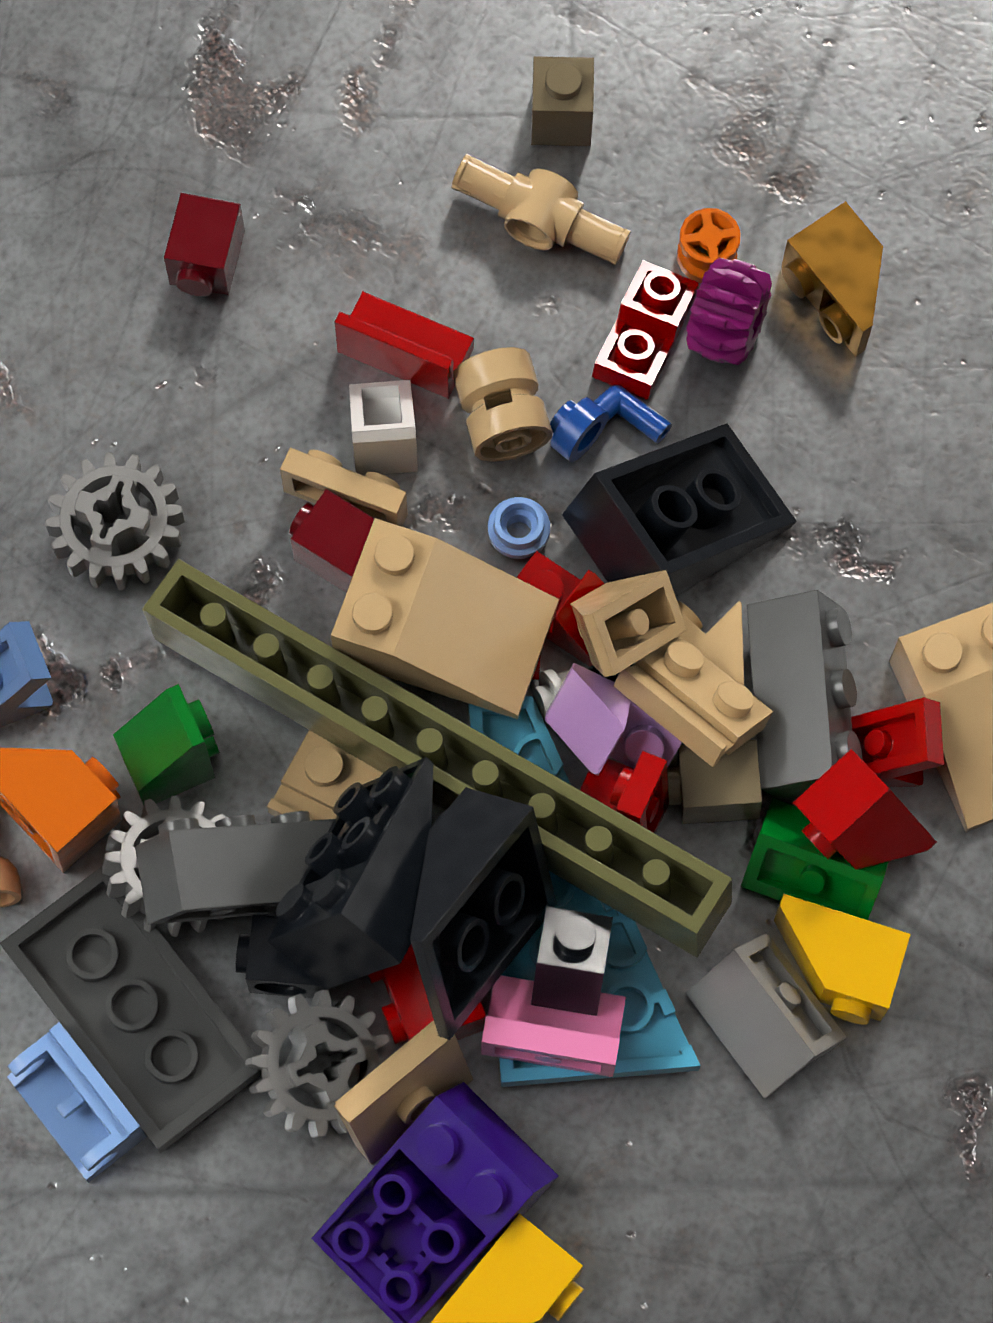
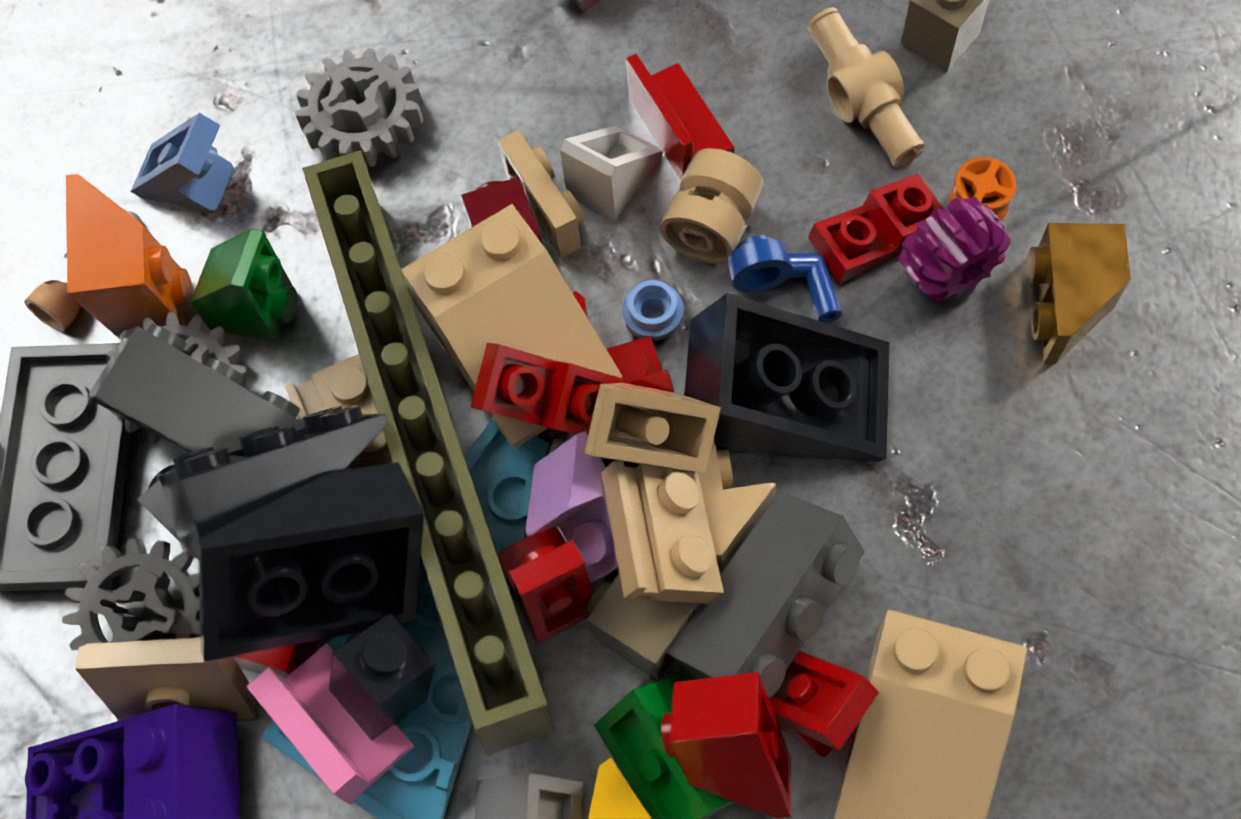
camera: 45 degrees right, 5 degrees down
none -> red slope [470,342,625,435]

